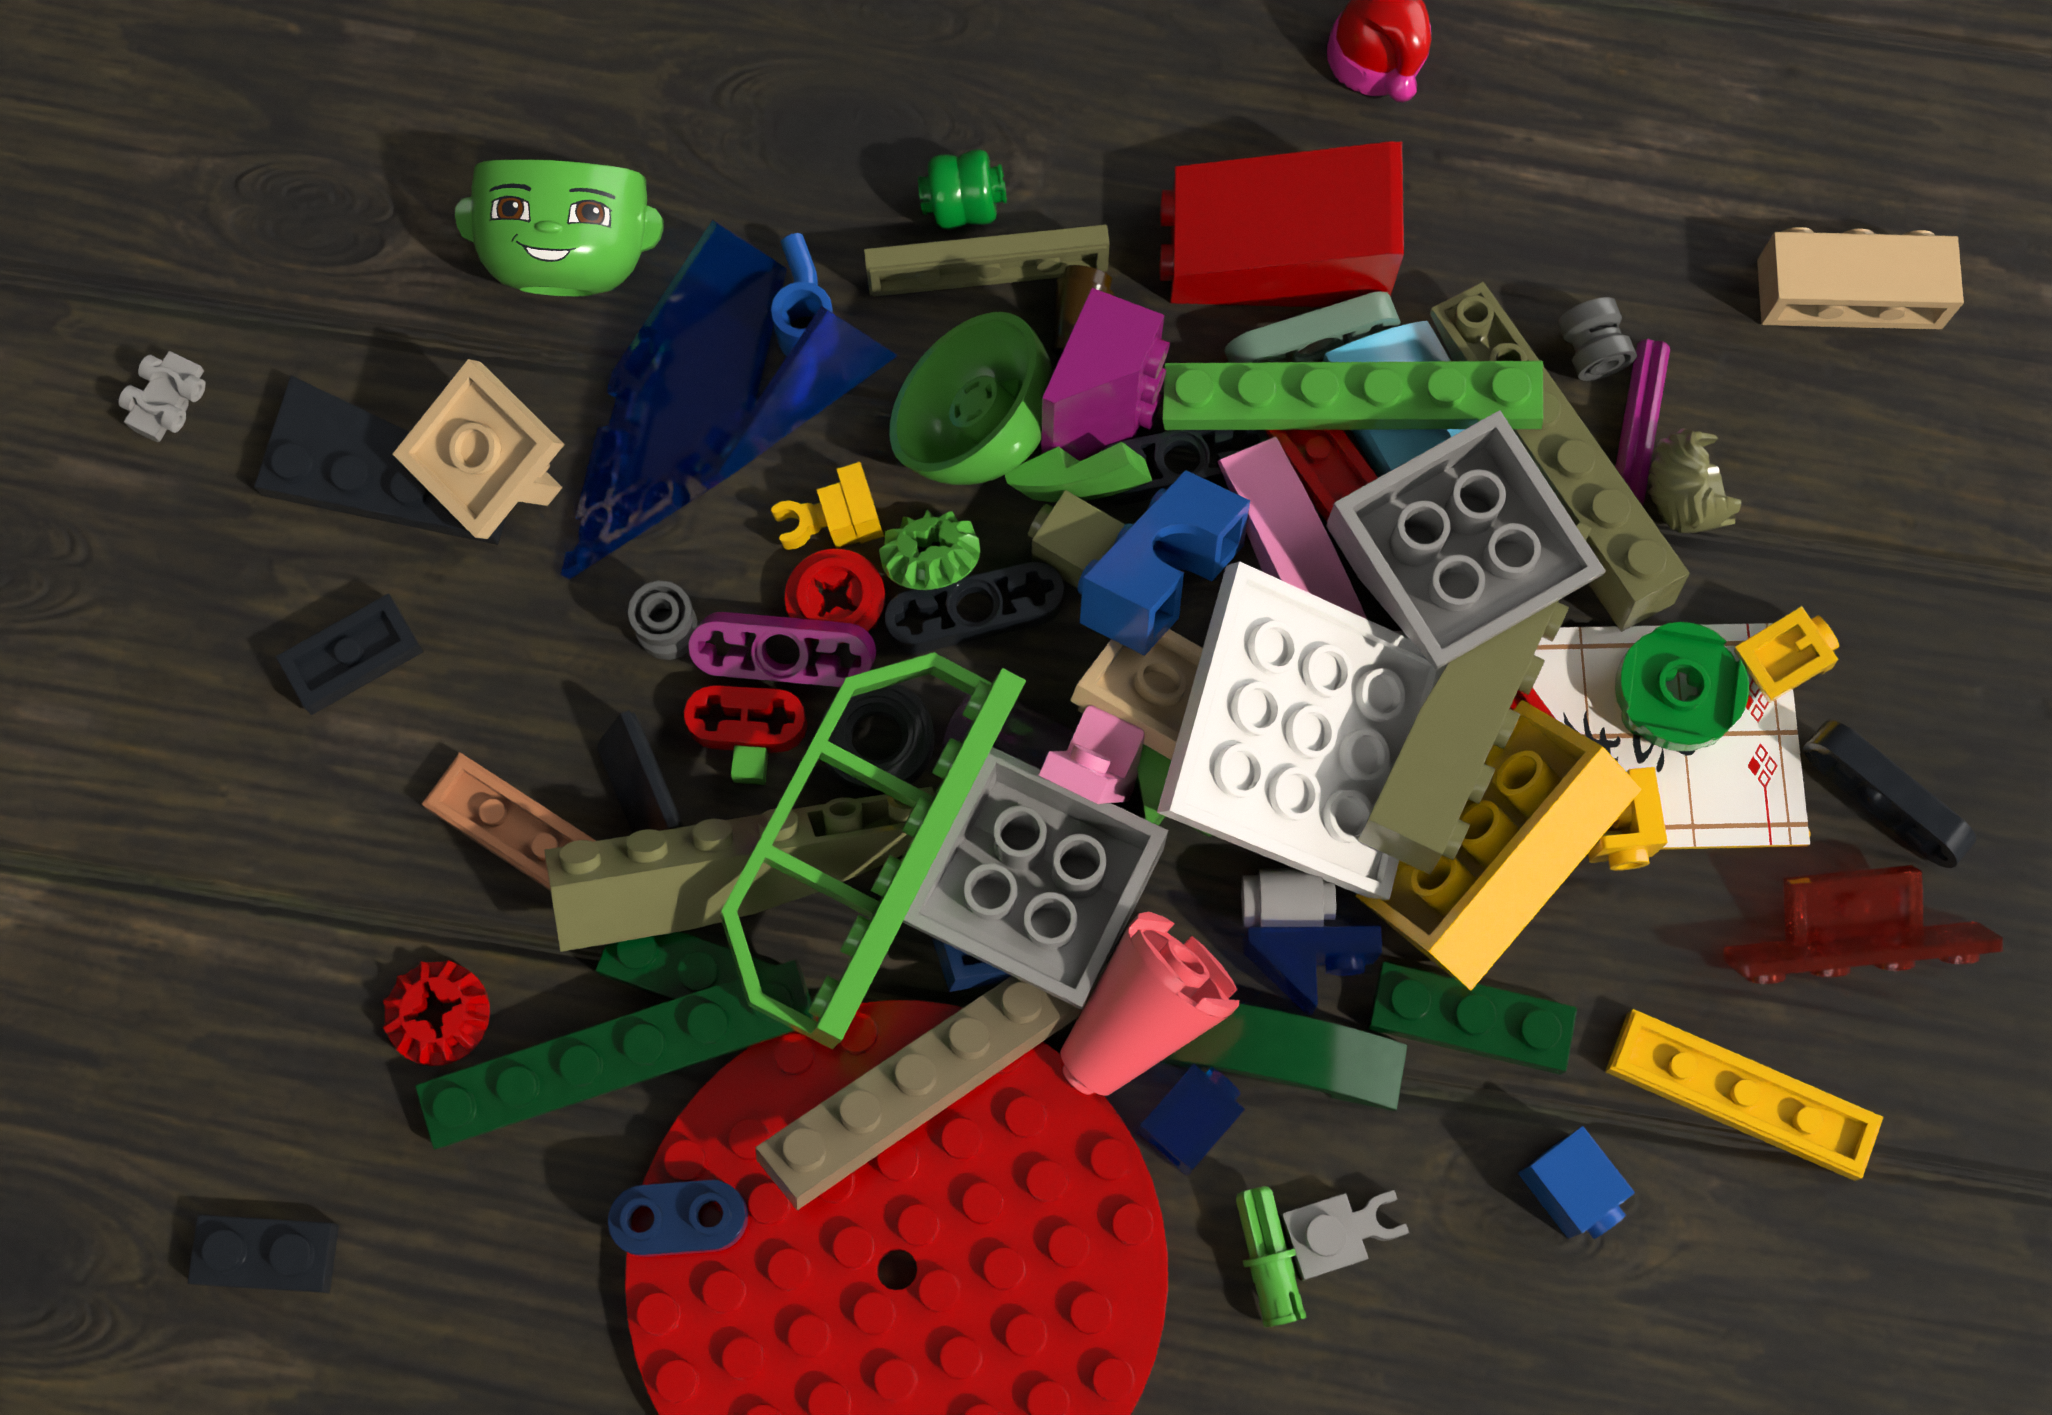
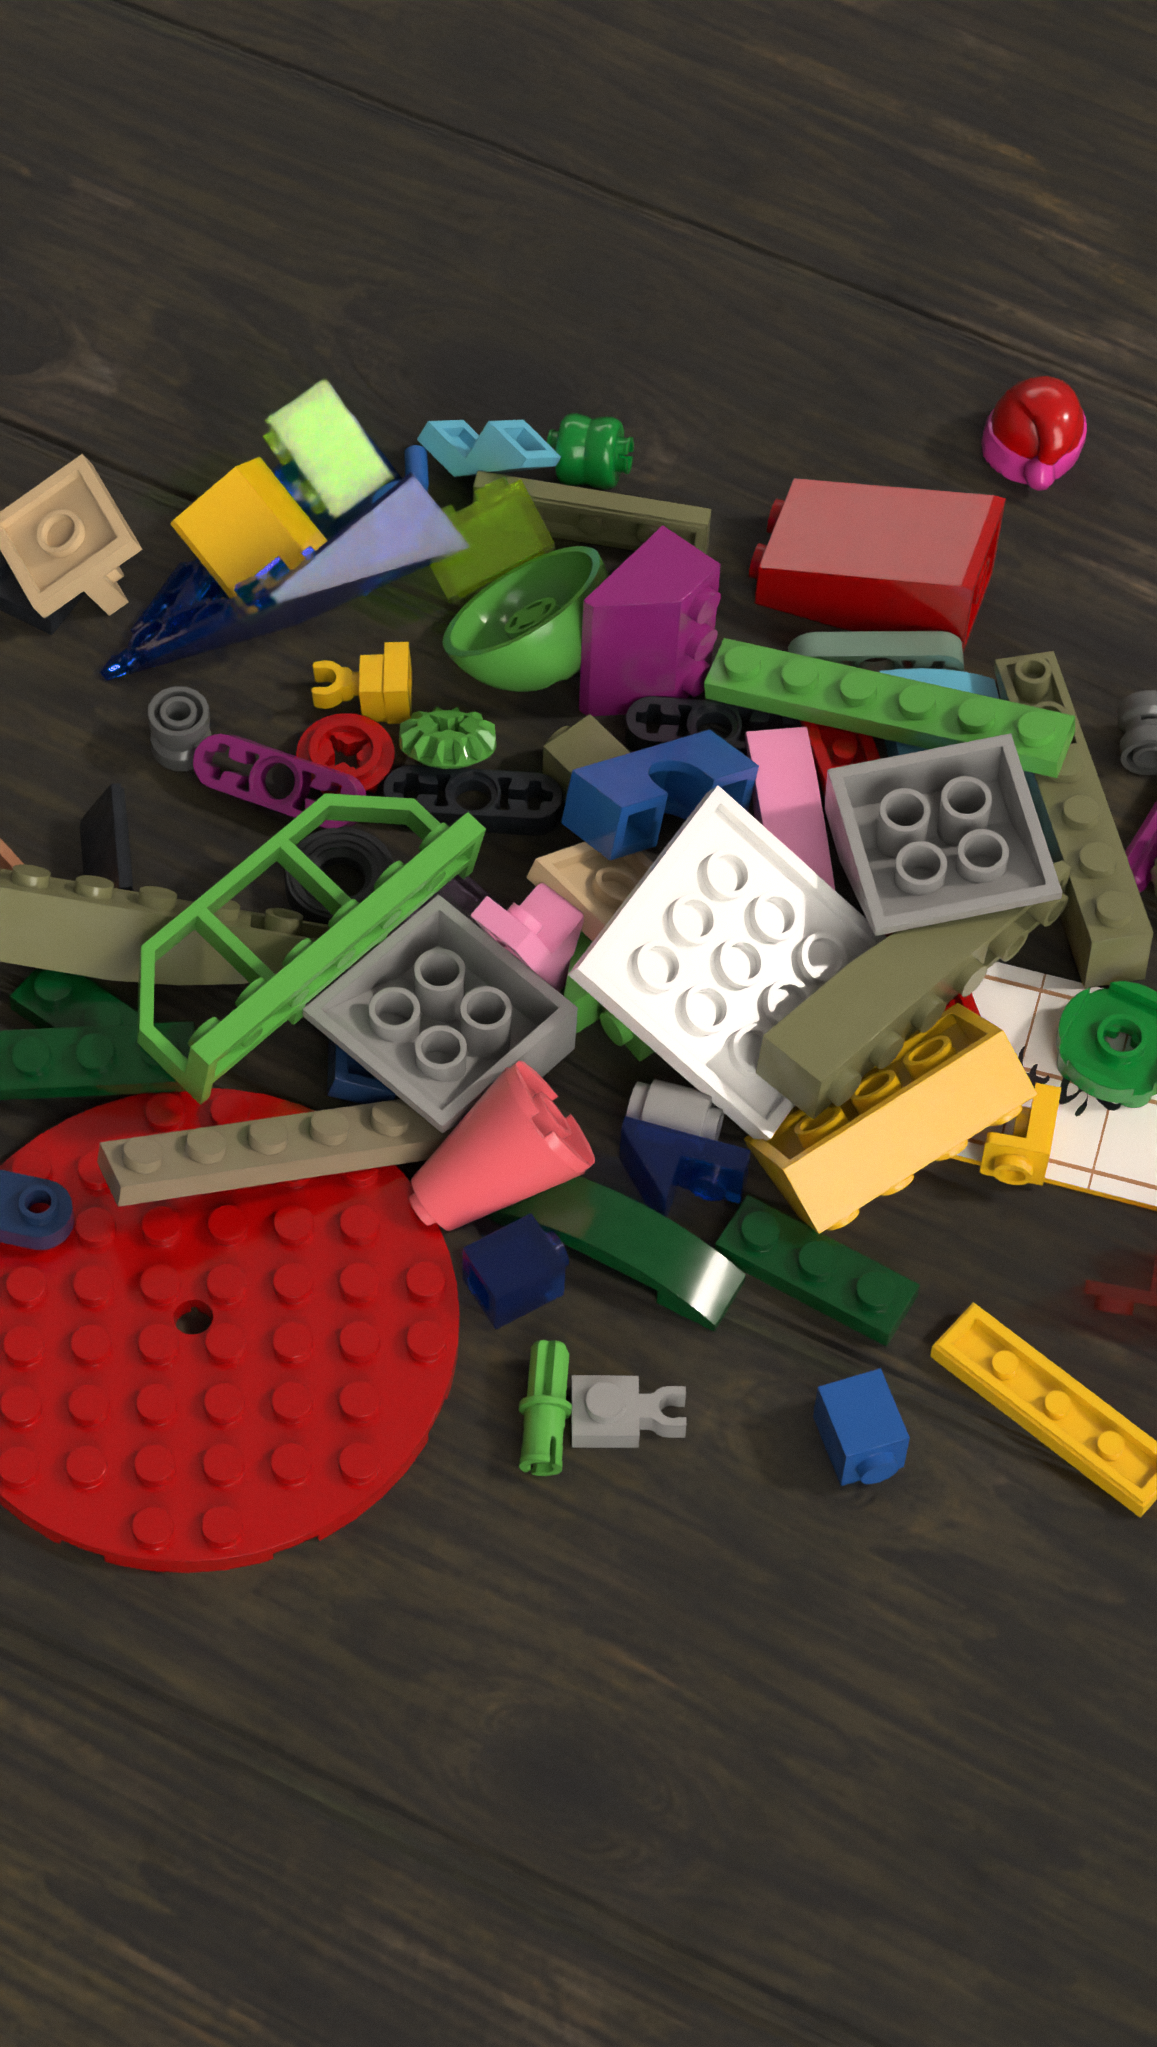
camera: 15 degrees right, 15 degrees down
bright green piece [455,160,663,296] -> none
red beam [684,686,807,753] -> none
bright green piece [731,746,769,785] -> none
bright green slope [1005,442,1152,502] -> none
none -> yellow slope [170,457,335,618]
none -> clear neon green brick [262,378,394,519]
none -> clear neon green brick [414,477,555,604]
none -> medium azure slope [417,420,561,477]

